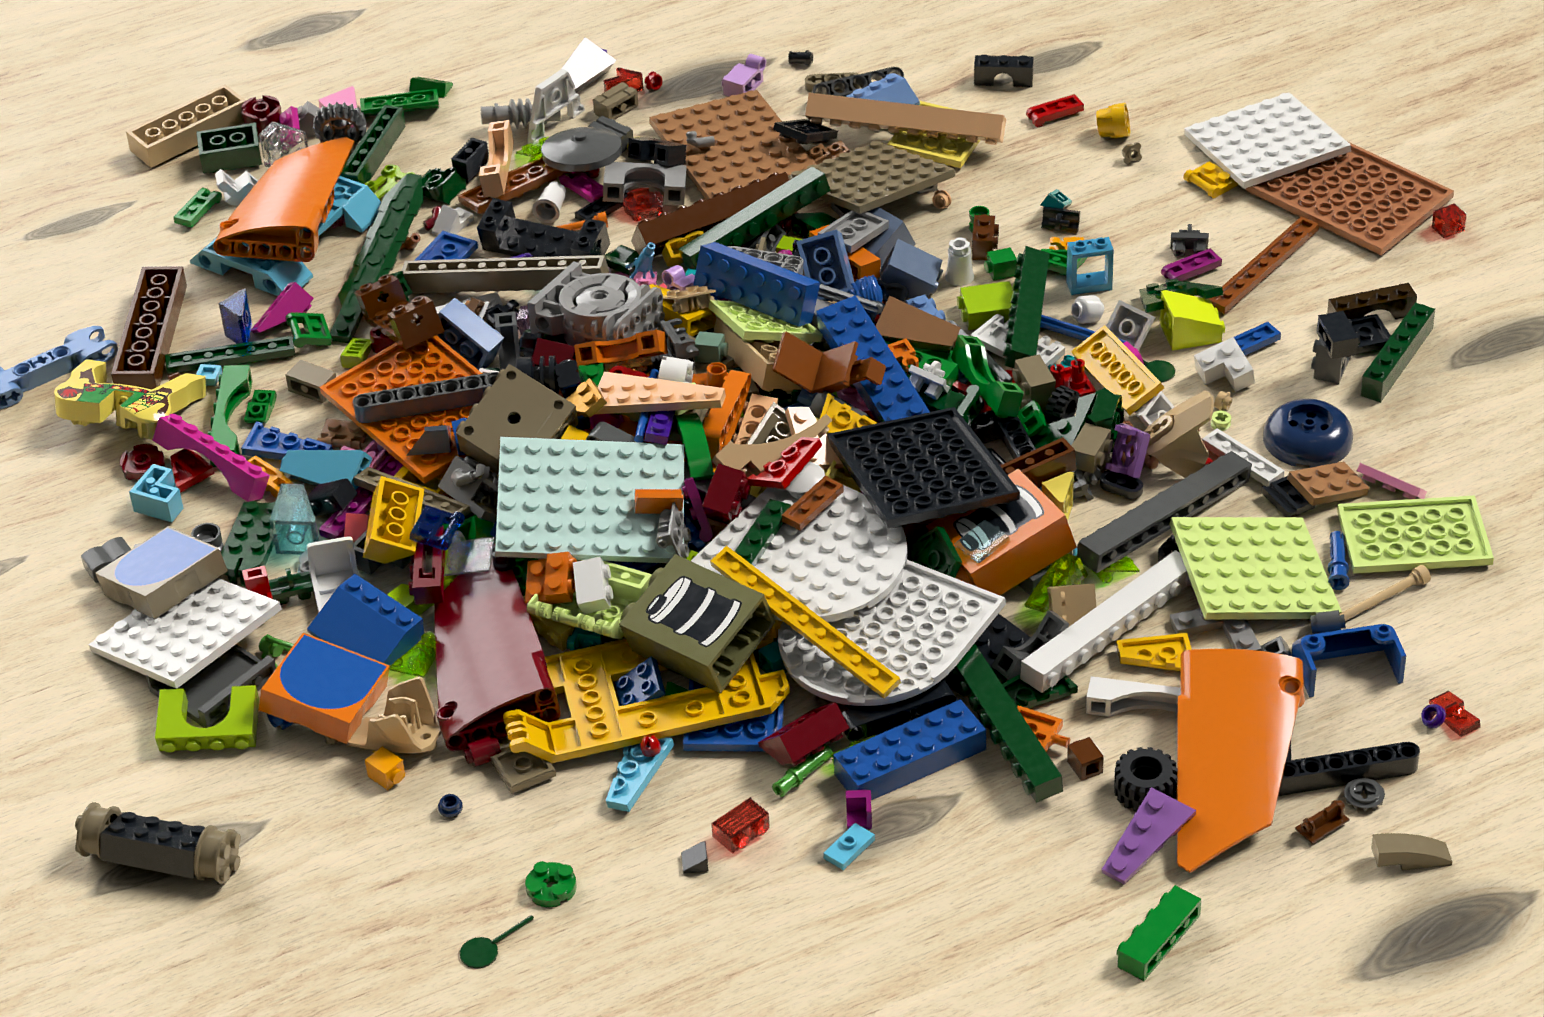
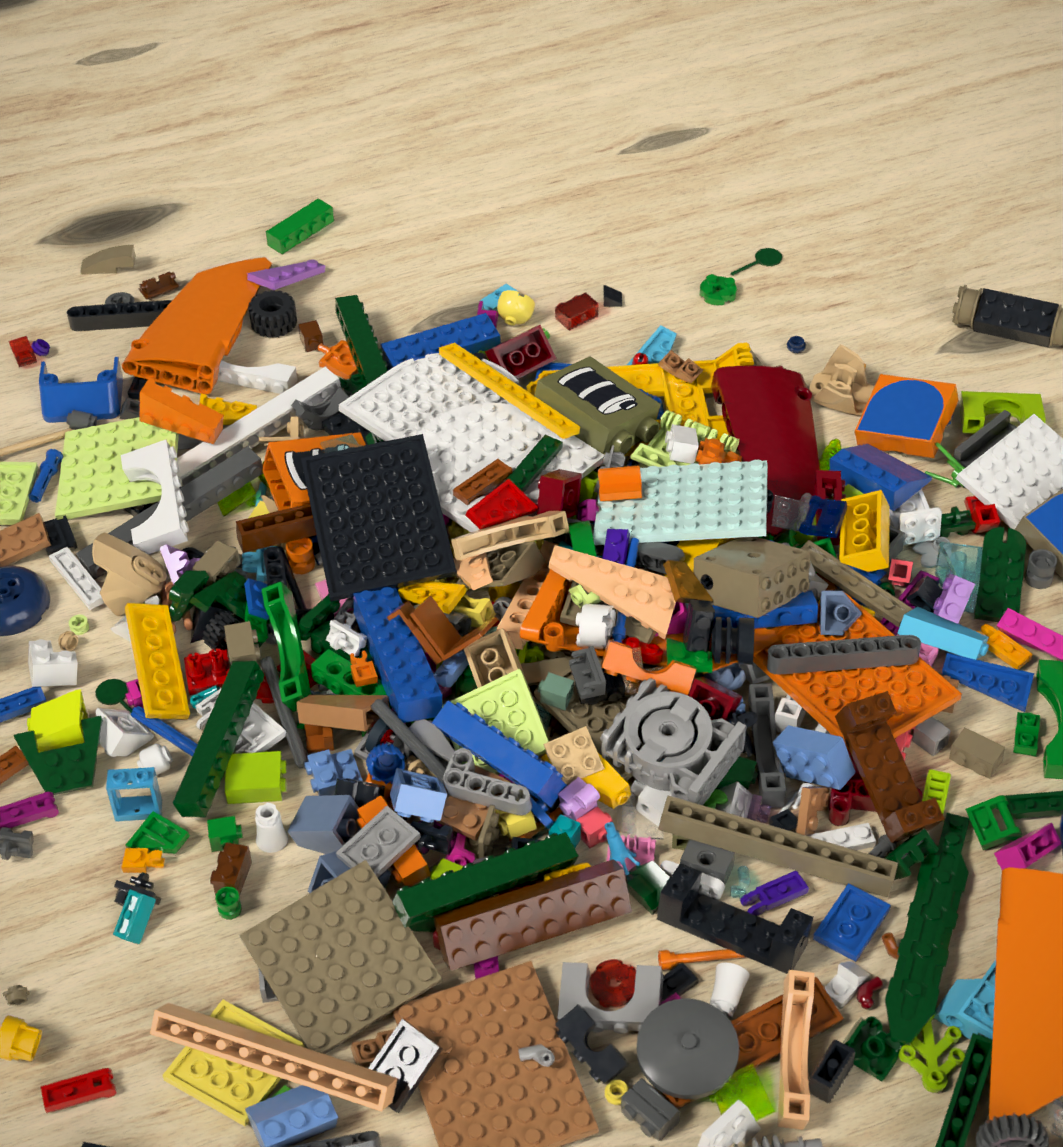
camera: 175 degrees left, 5 degrees up
none -> white arch [121,440,189,555]
none -> orange wedge [140,377,224,444]
none -> blue plate [244,578,269,620]
none -> light yellow cylinder [497,290,535,326]
none -> medium nougat slope [658,350,703,383]
none -> brick [933,573,975,624]

